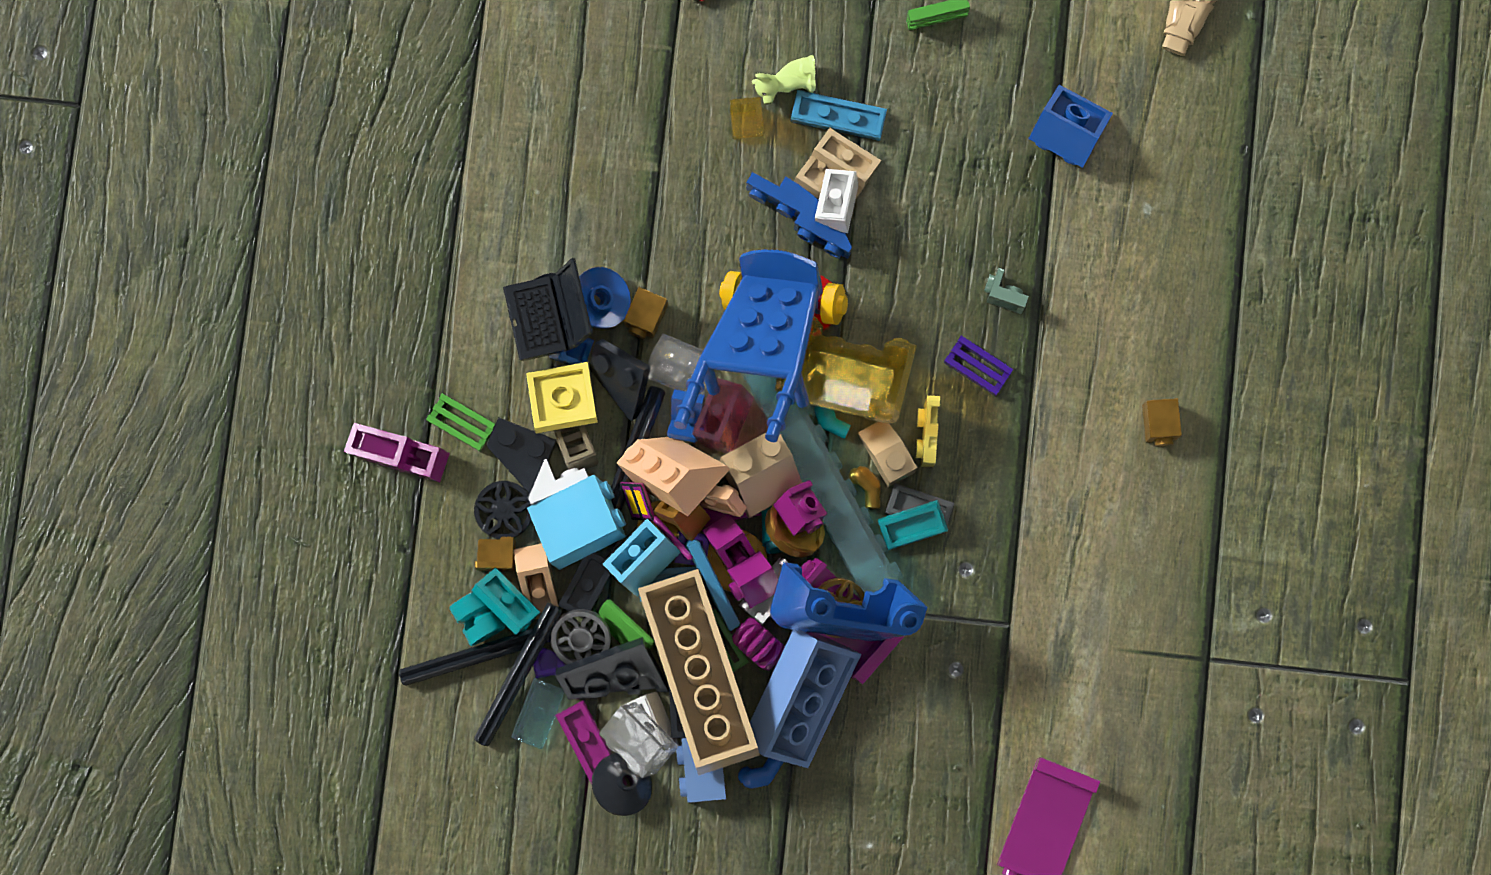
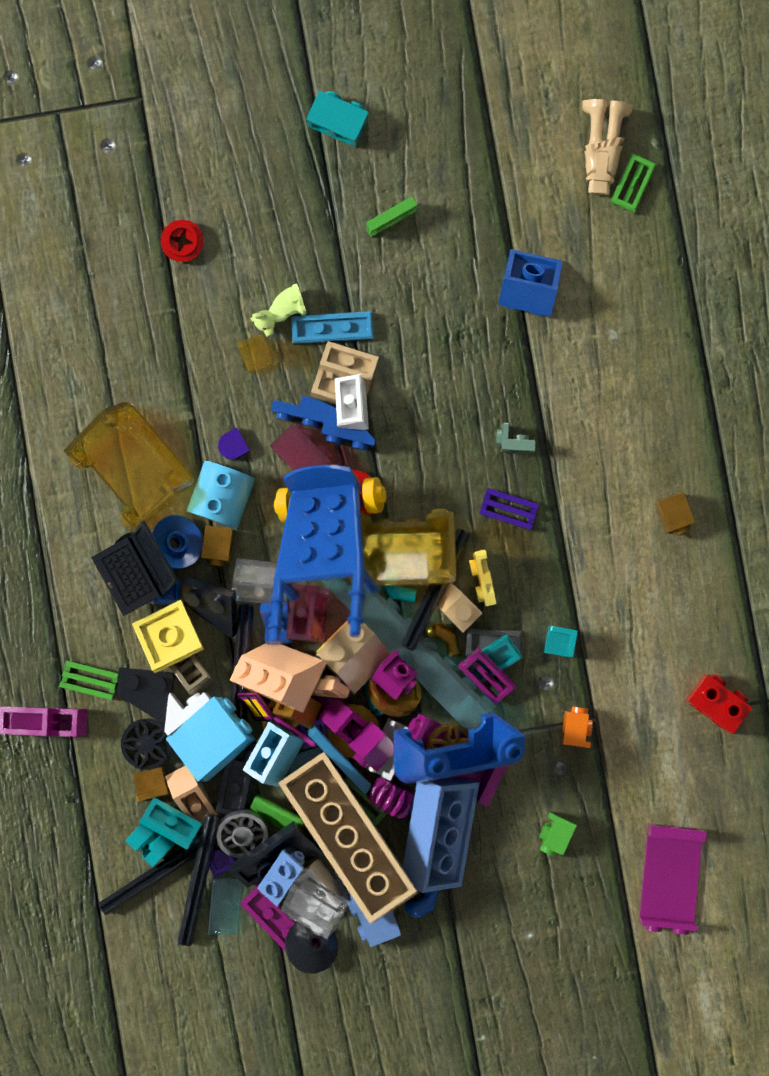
camera: 15 degrees left, 5 degrees up
none -> clear yellow windscreen [63,402,194,532]
none -> medium azure brick [186,461,256,530]
none -> dark purple tile [218,427,251,460]
none -> medium blue hinge [257,850,304,906]
none -> clear pink brick [270,423,332,471]
none -> black axle [401,528,470,651]
none -> magenta tile [459,647,516,705]
none -> bright green brick [539,812,577,857]
none -> teal panel [543,626,578,658]
none -> orange brick [561,707,593,748]
none -> bright green tile [610,153,656,214]
none -> red brick [685,674,752,734]

